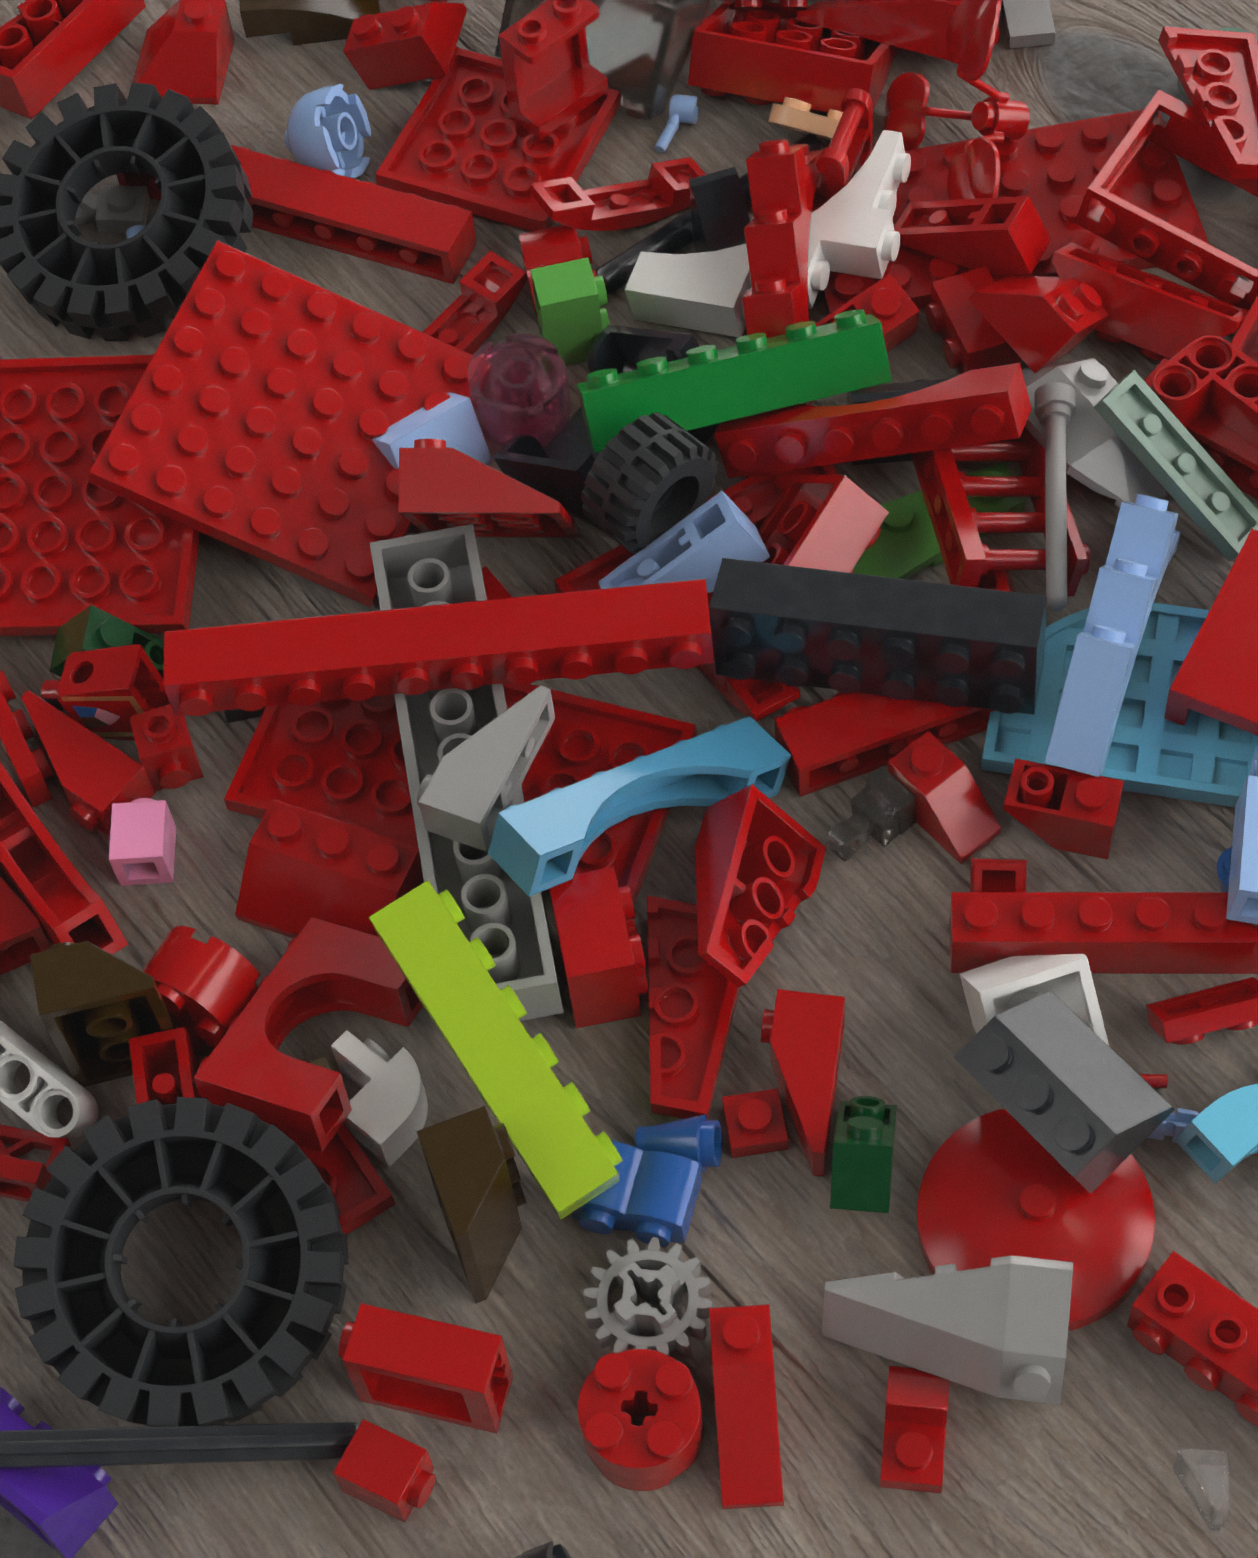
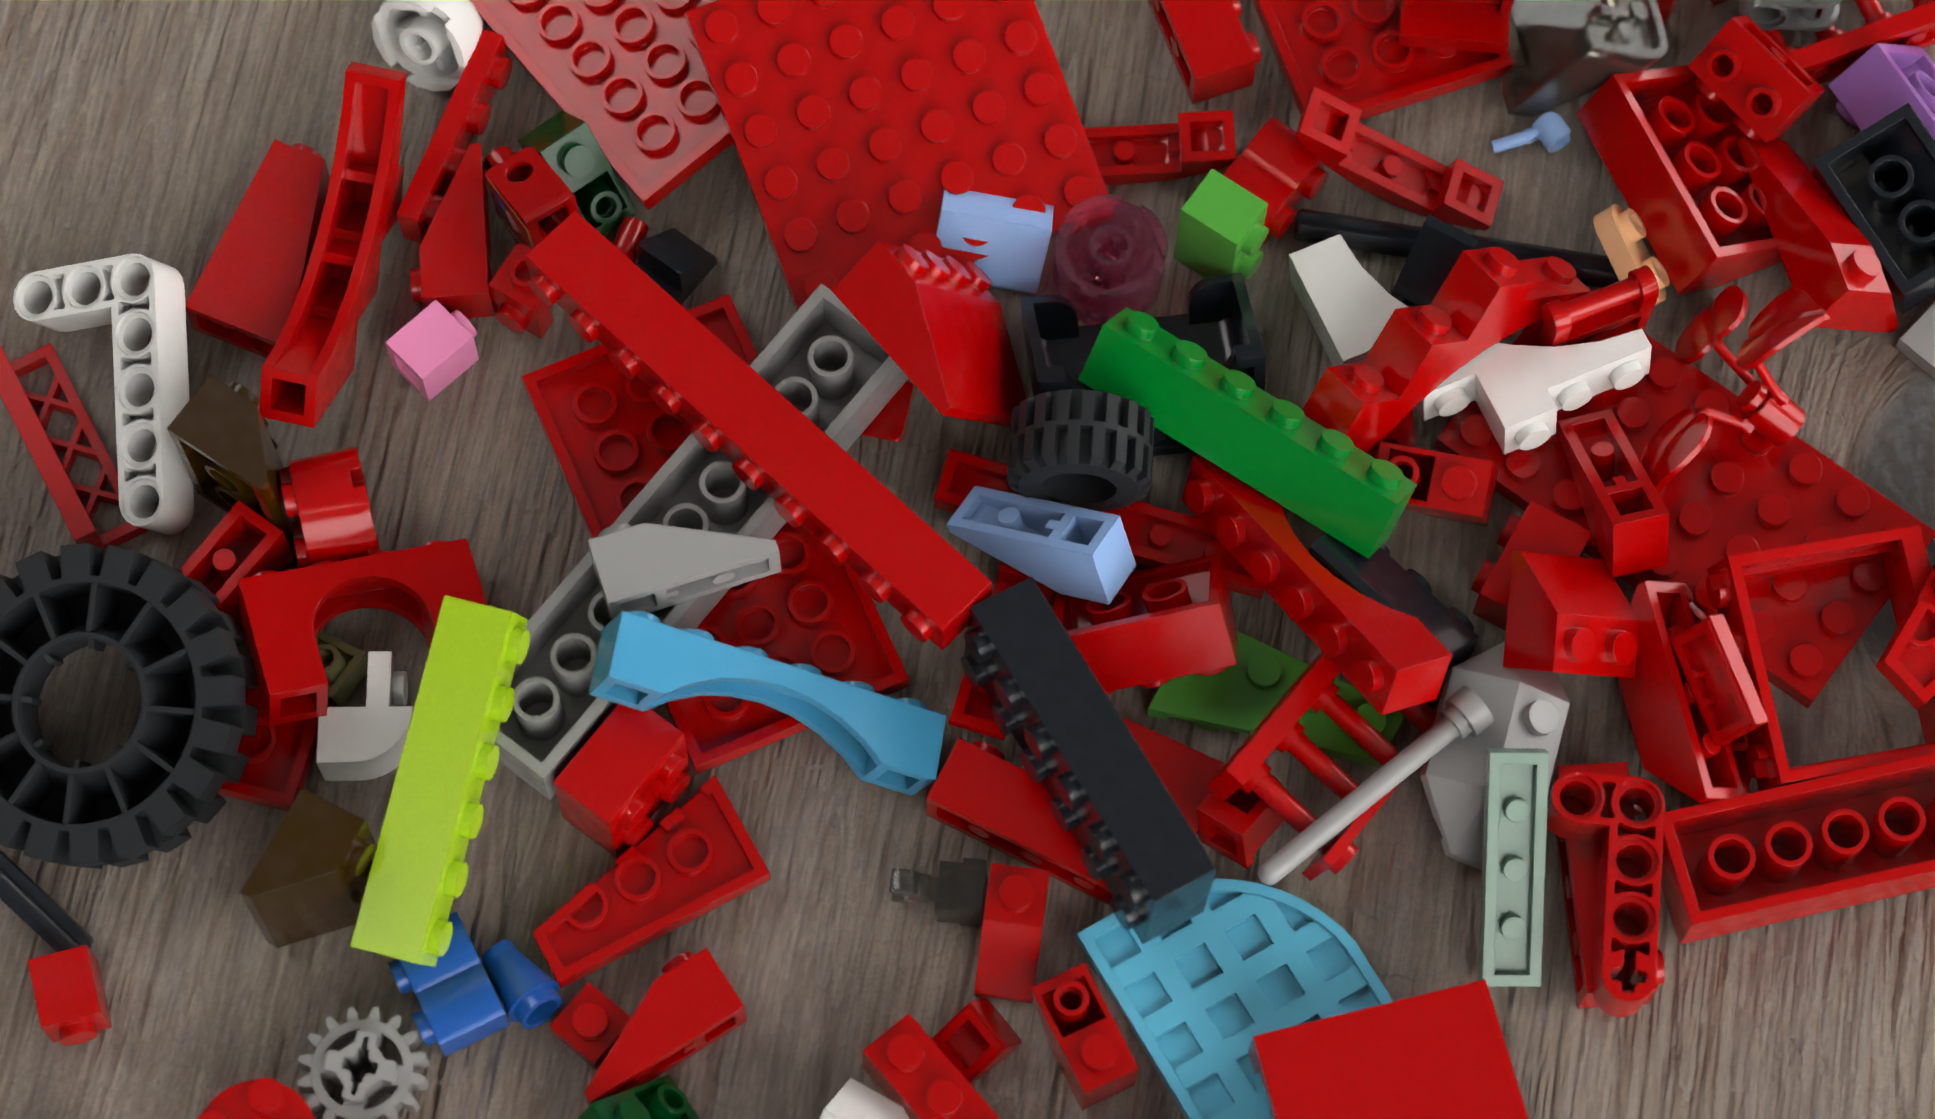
camera: 40 degrees right, 10 degrees up
red slope [235,799,424,938] -> none
red window [338,1303,513,1434] -> none
red wedge [695,784,826,988] -> none
light blue arch [1045,494,1181,777] -> none
none -> red plate [1670,614,1769,746]

